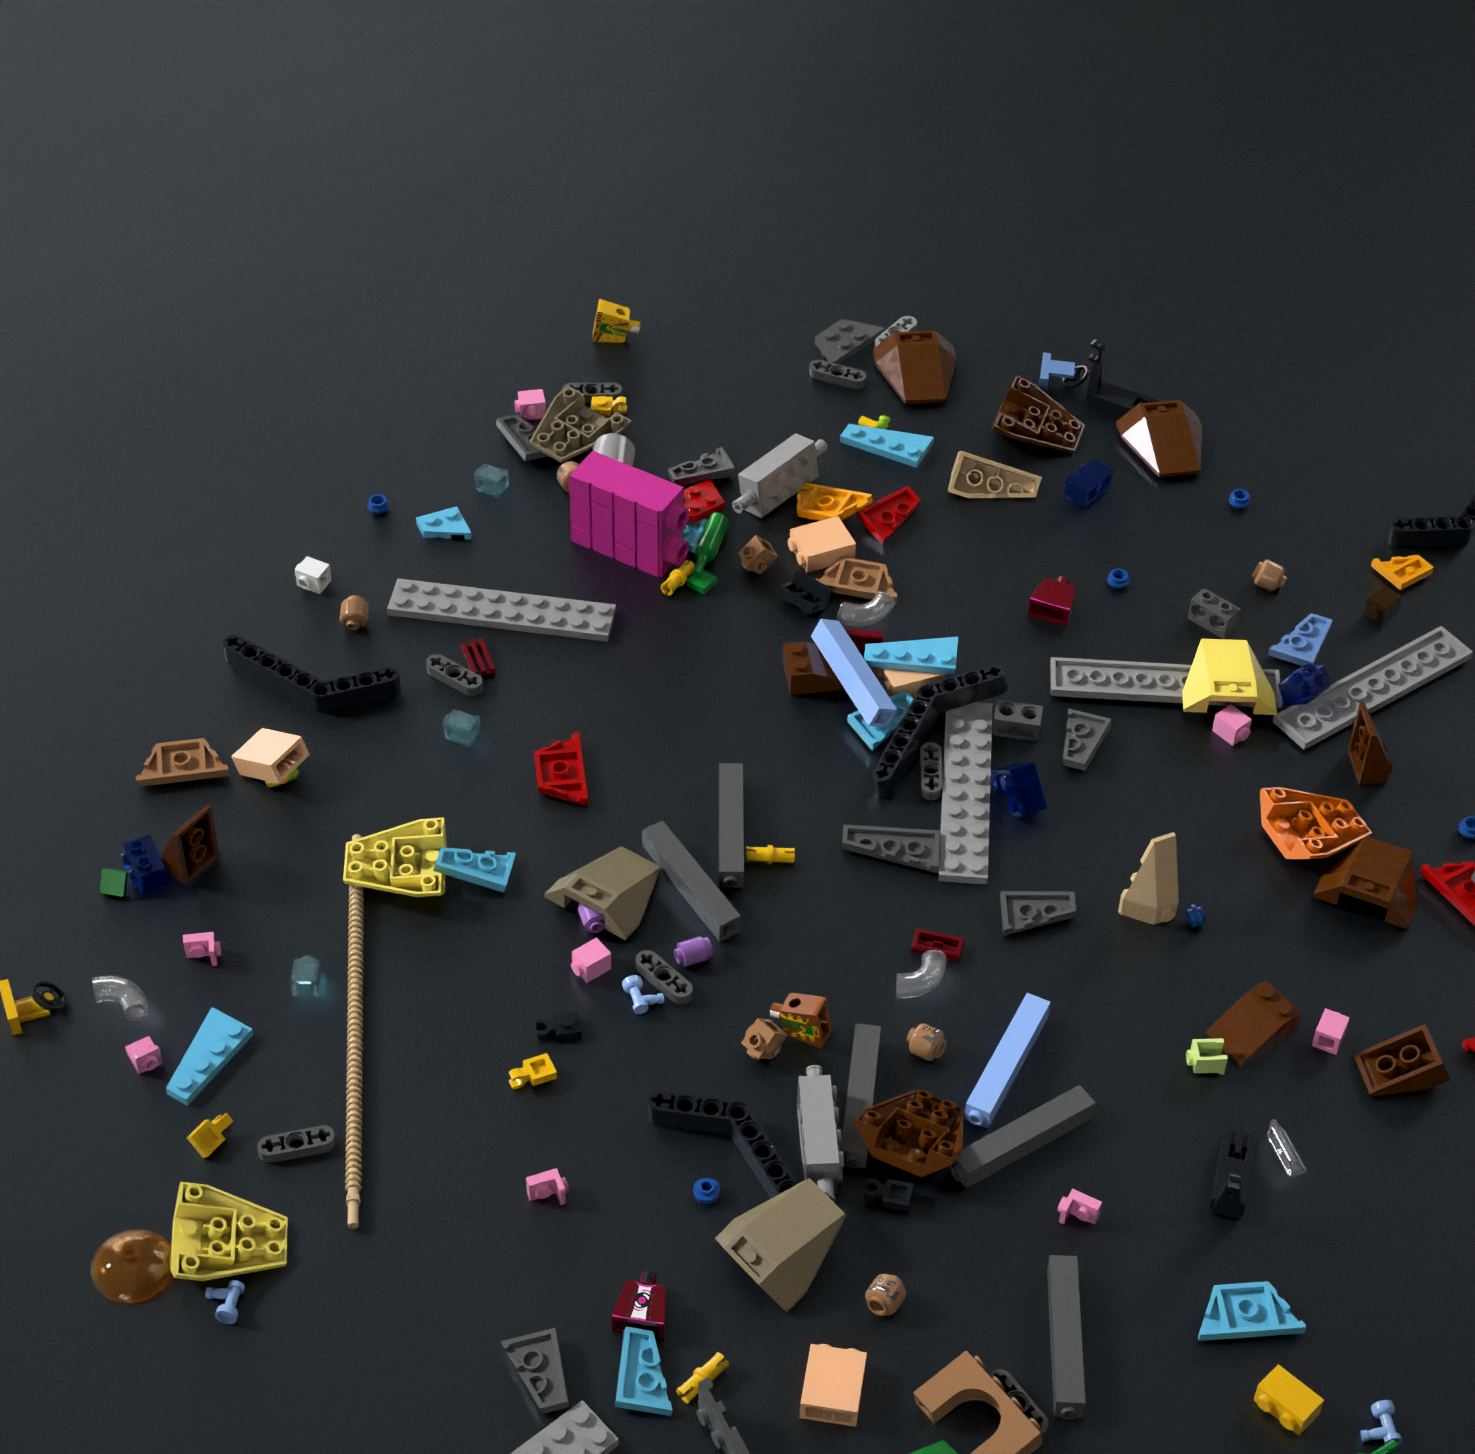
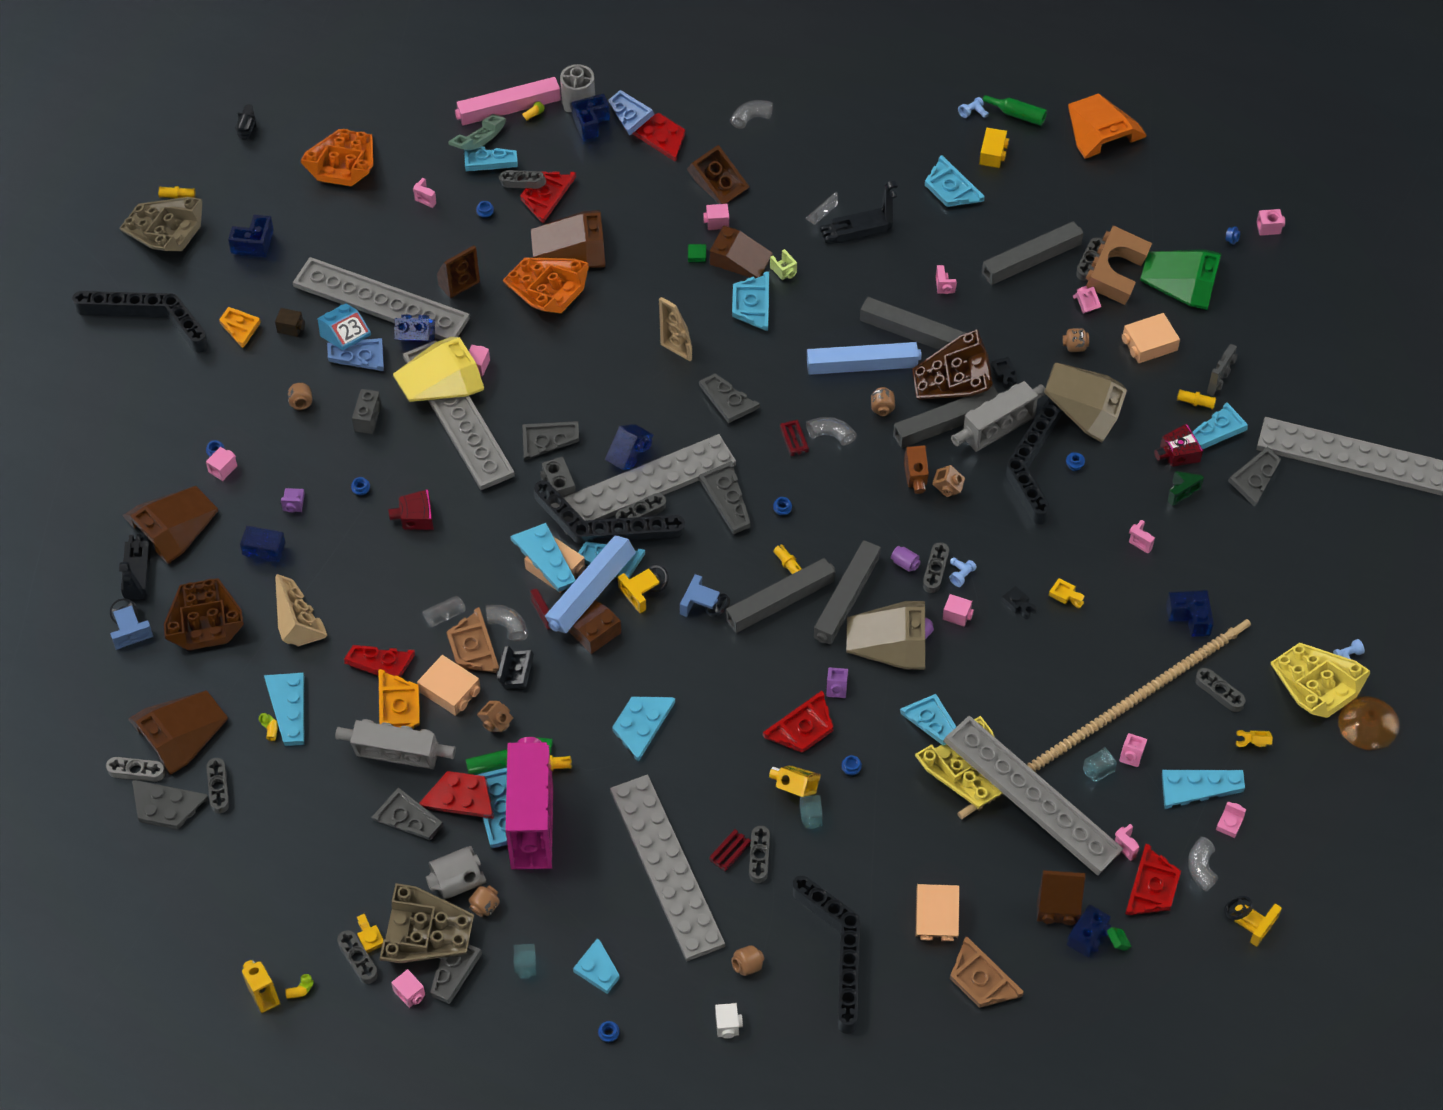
camera: 120 degrees left, 10 degrees up
none -> bright pink brick [206,447,237,481]
none -> medium lavender bracket [281,488,305,513]
none -> arm [285,974,314,999]
none -> slope [317,303,371,350]
none -> clear slope [422,595,465,627]
none -> medium azure wing [612,697,675,761]
none -> yellow piece [618,565,669,613]
none -> medium blue piece [680,574,730,617]
none -> green tile [688,244,706,262]
none -> medium azure wing [732,272,769,331]
none -> yellow torso [769,766,821,797]
none -> blue plate [773,497,792,515]
none -> medium lavender bracket [826,667,848,698]
none -> blue plate [842,755,862,775]
none -> light grey plate [943,716,1123,875]
none -> bright pink bracket [1073,286,1101,314]
none -> bright pink bracket [1119,733,1147,767]
none -> red wing [1125,844,1181,915]
none -> clear blue brick [1166,590,1214,637]
none -> dark green slope [1168,471,1204,506]

